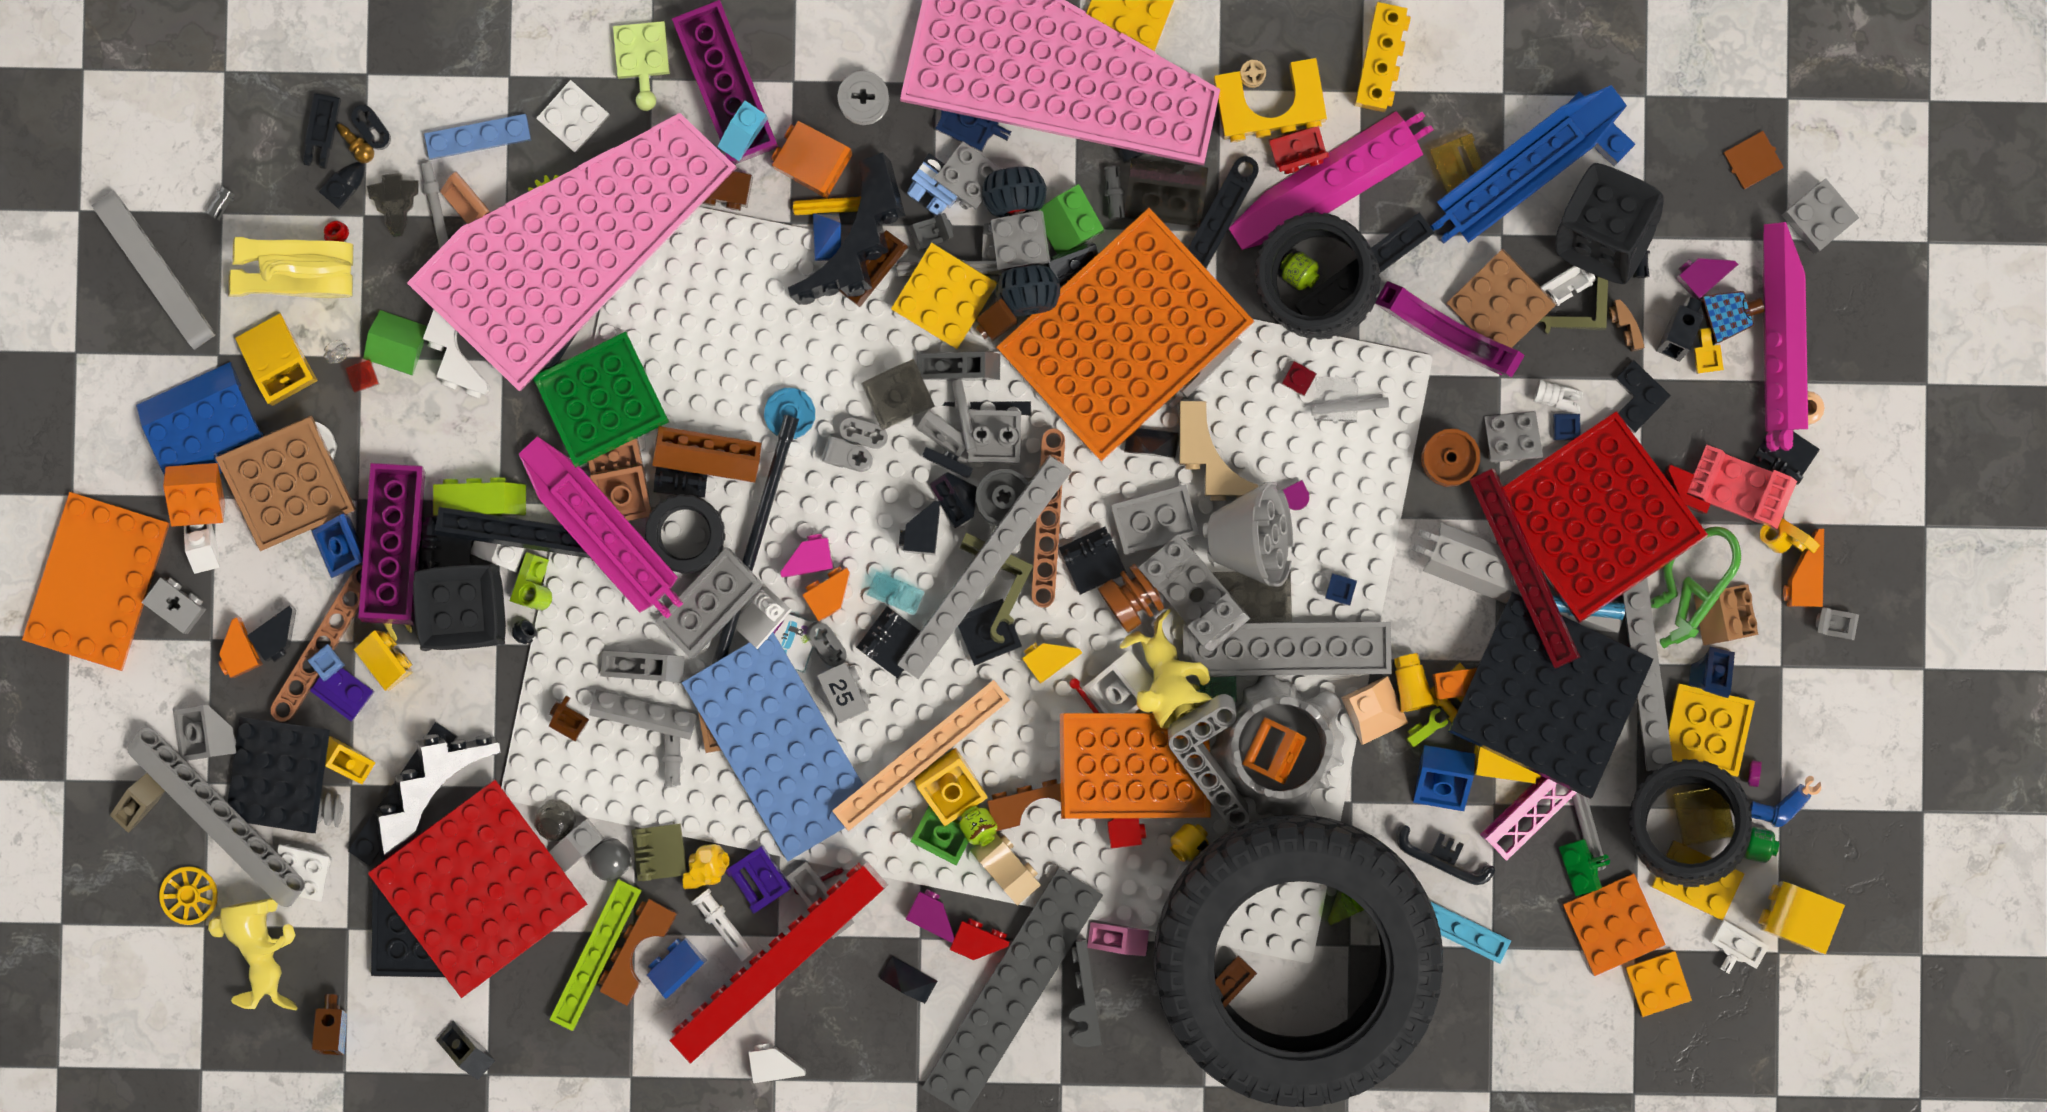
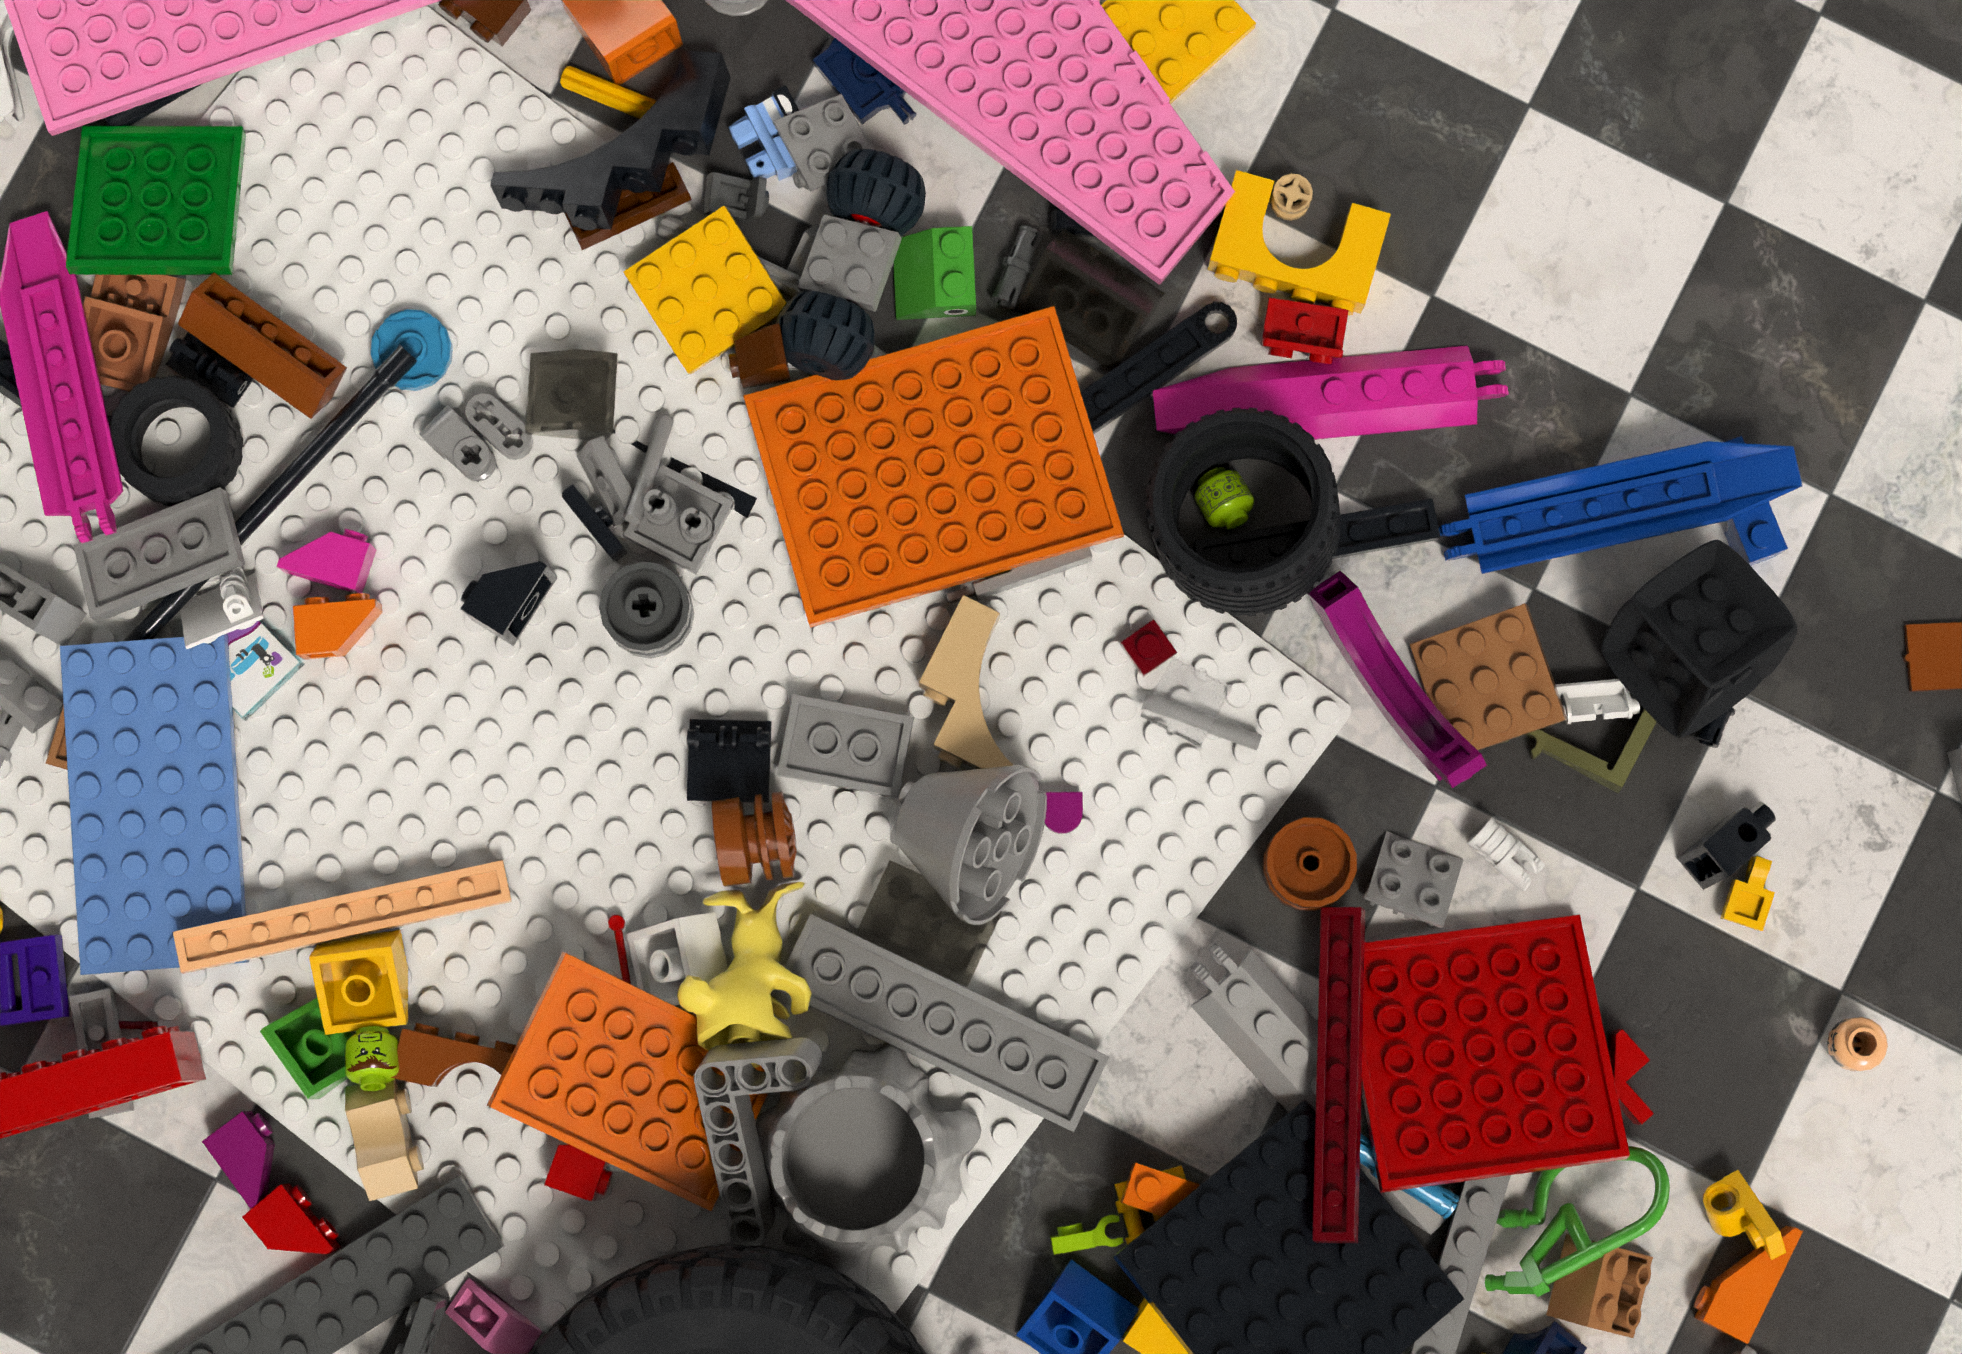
camera: 30 degrees right, 5 degrees down
dark grey beam [806,622,847,667] -> none
blue slope [813,212,841,261] -> none
light grey brick [817,662,871,723] -> none
black hinge [856,606,920,678] -> none
clear light blue slope [867,571,925,616] -> none
black slope [880,956,938,1004] -> none
light grey plate [897,455,1072,679] -> none
dark grey slope [917,351,1000,380] -> none
black slope [930,472,977,528] -> none
black plate [958,598,1022,666] -> none
olive hinge [960,532,1033,643] -> none
yellow slope [1022,642,1082,684] -> none
nougat beam [1031,429,1065,608] -> none
black plate [1046,242,1098,284] -> none
black slope [1124,428,1179,459] -> none
light grey plate [1139,534,1250,652] -> none
yellow head [1170,823,1209,862] -> none
clear green brick [1199,676,1237,703] -> none
orange tile [1242,717,1307,784] -> none
dark blue plate [1325,573,1357,606] -> none
light nougat slope [1341,676,1408,745] -> none
yellow brick [1354,2,1411,112] -> none
yellow plant [1394,653,1436,713] -> none
clear yellow plate [1430,133,1483,194] -> none
dark blue tile [1553,414,1580,440] -> none
medium nougat slope [1609,300,1645,352] -> none
black plate [1615,360,1671,433] -> none
magenta slope [1676,258,1739,299] -> none
coral plate [1687,445,1797,529] -> none
torso [1699,291,1765,345] -> none
black hinge [1749,431,1820,486] -> none
dark pink hinge [1763,222,1808,452] -> none

